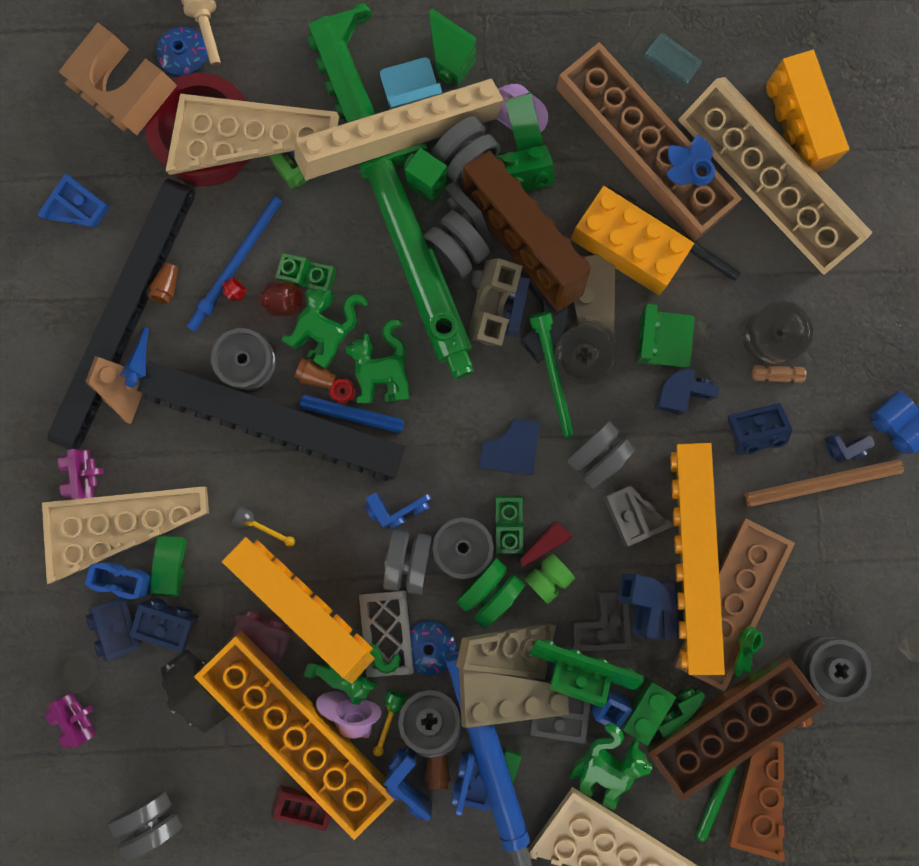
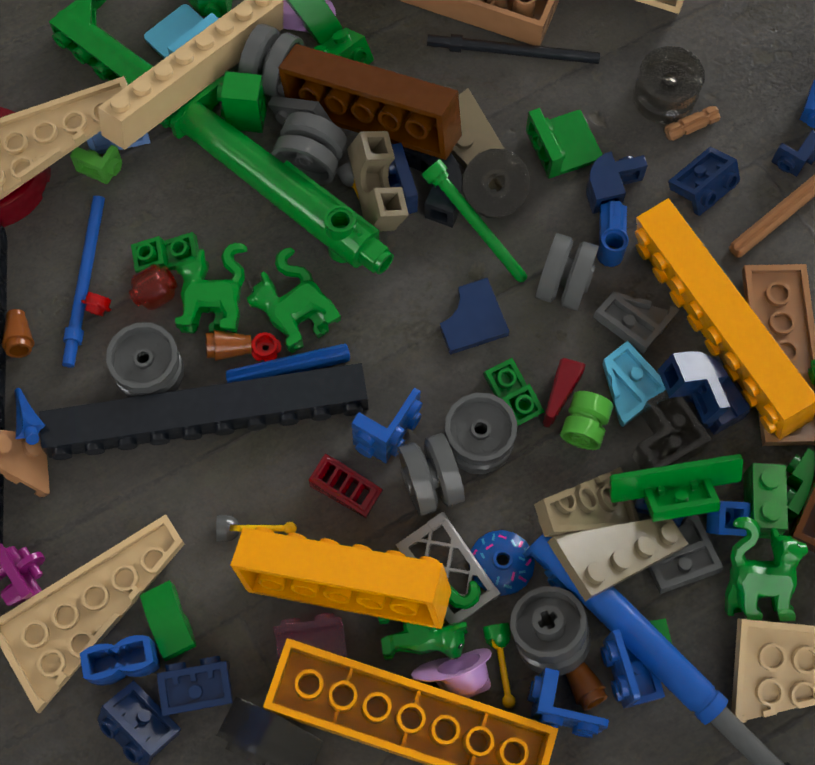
camera: 30 degrees left, 15 degrees down
green wheel [456,558,525,629] -> none
light orange brick [570,186,694,296] -> none
none -> dark red slope [309,454,383,518]
none -> blue piece [596,201,629,267]
none -> medium azure wing [602,341,667,427]

